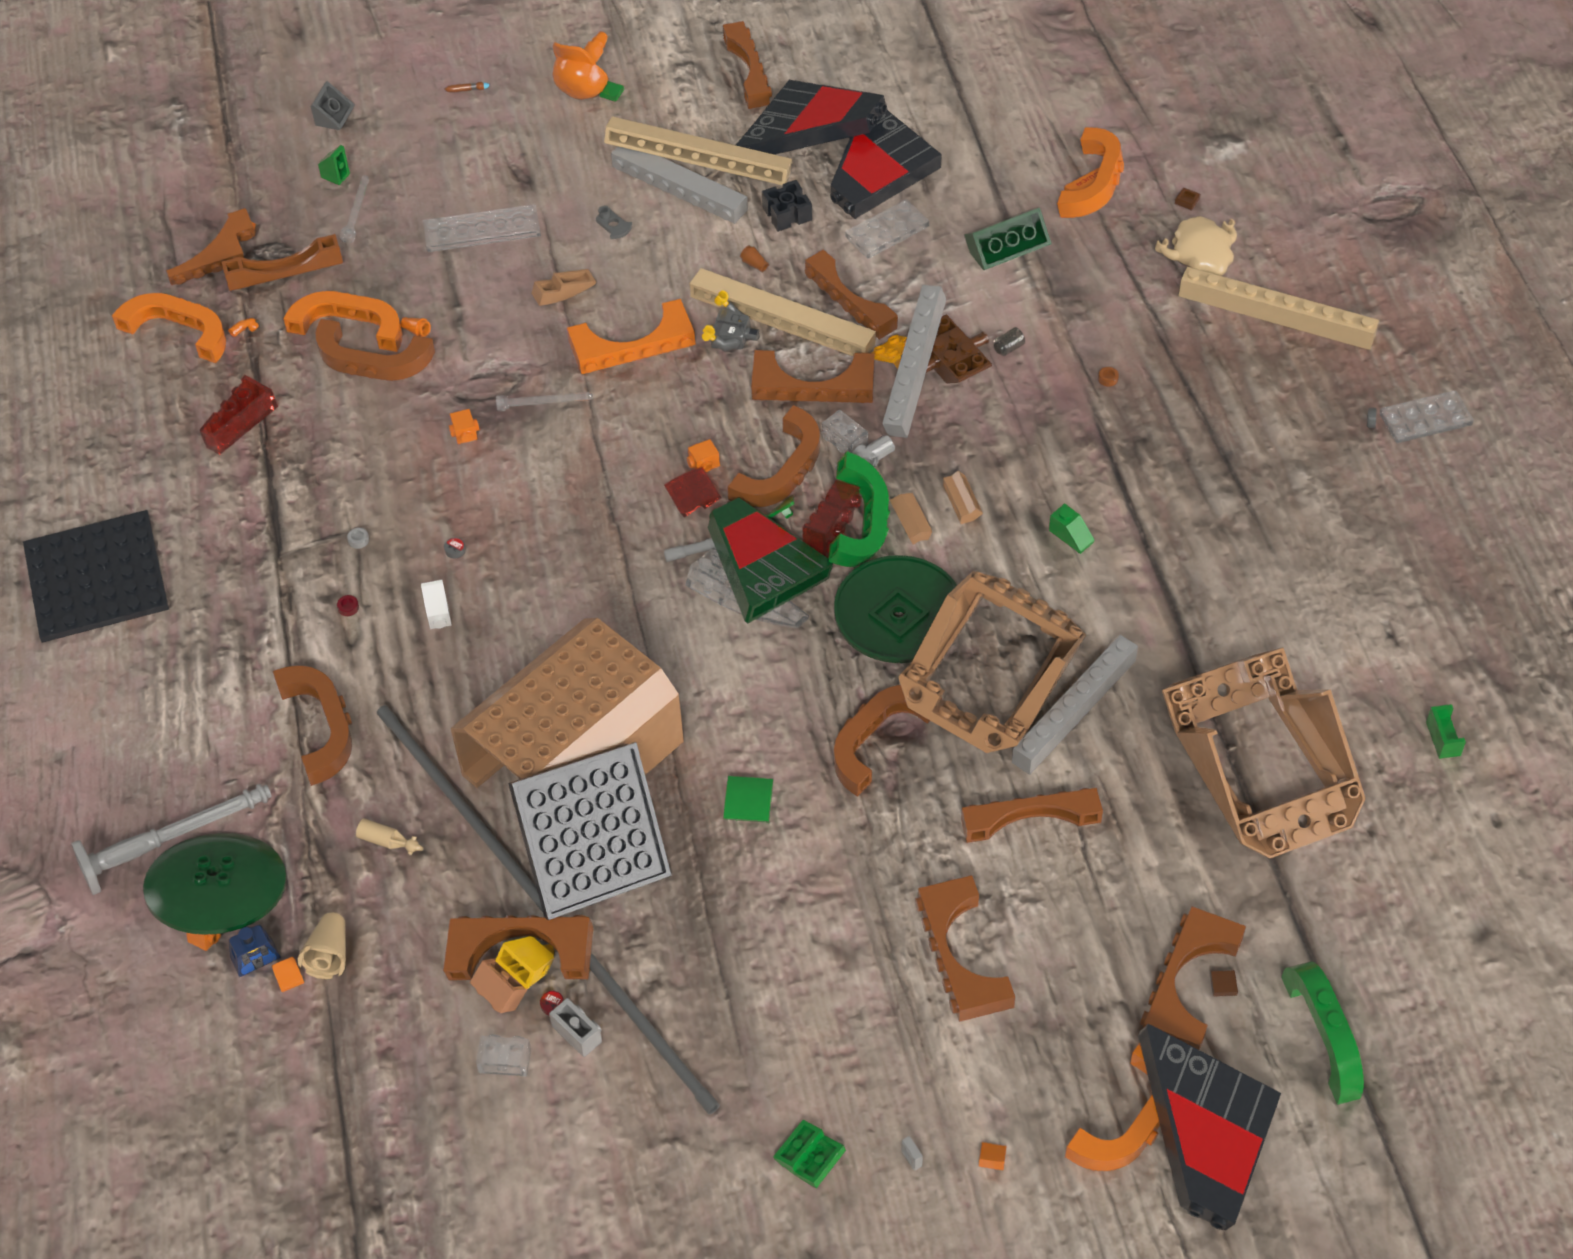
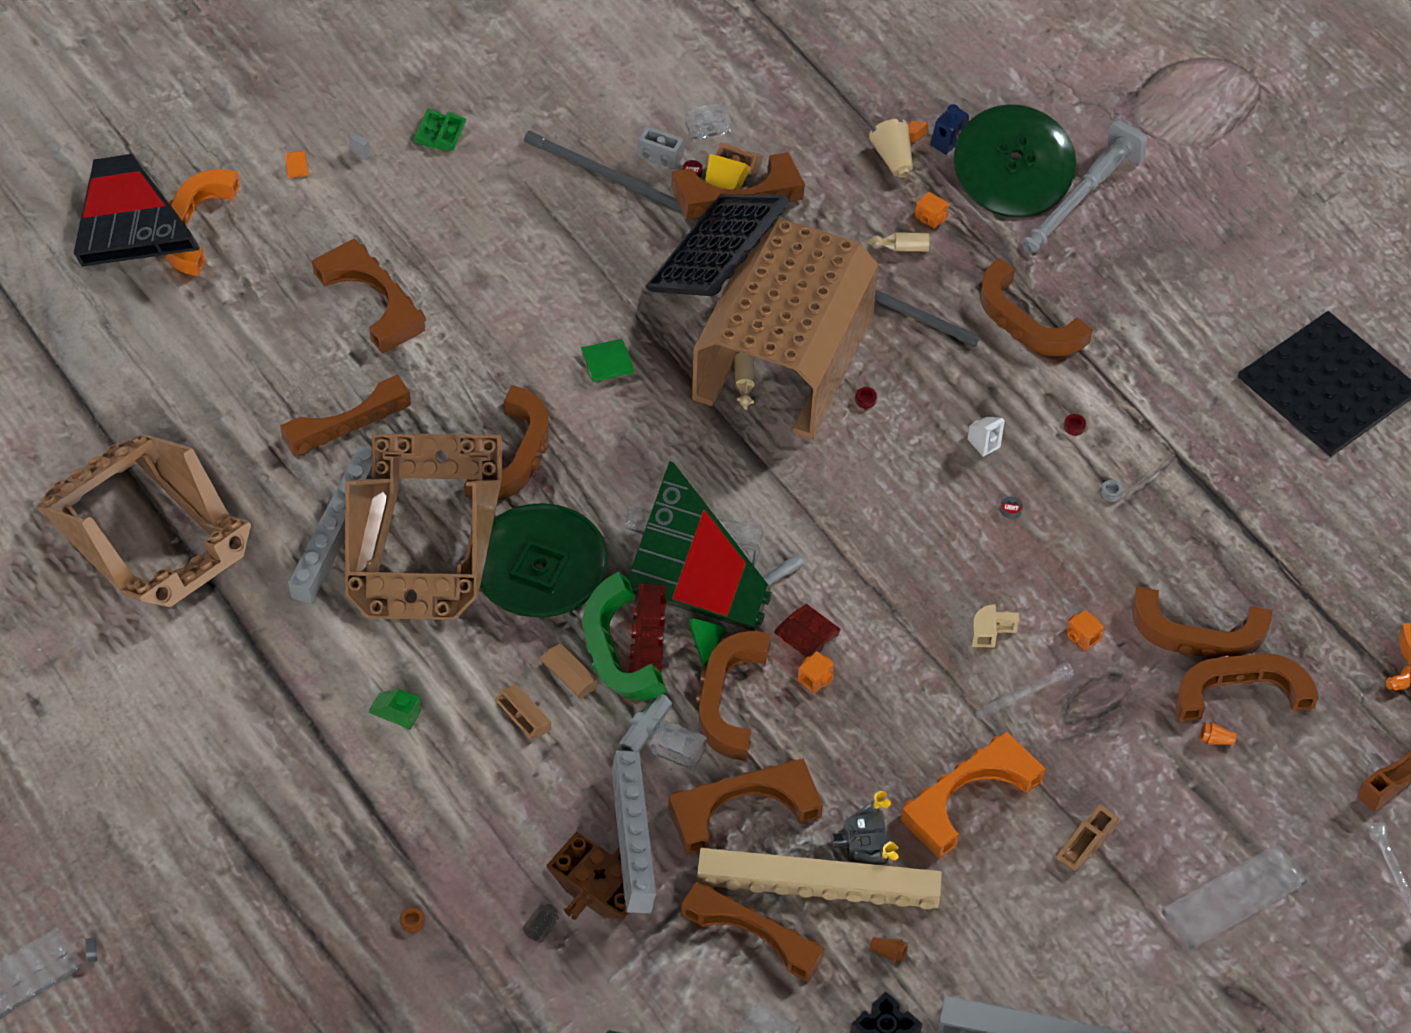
camera: 155 degrees right, 0 degrees up
clear red wedge [199,375,278,455] -> none
orange arch [283,291,402,352] -> none
dark grey piece [596,206,632,239] -> none
light orange plate [871,335,907,369] -> none
dark orange arch [1140,906,1246,1050] -> none
reddish brown tile [1210,970,1238,997] -> none
green arch [1281,961,1364,1105] -> none
none -> orange brick [915,191,949,229]
none -> tan brick [972,604,1019,648]
none -> dark orange arch [1132,587,1273,659]

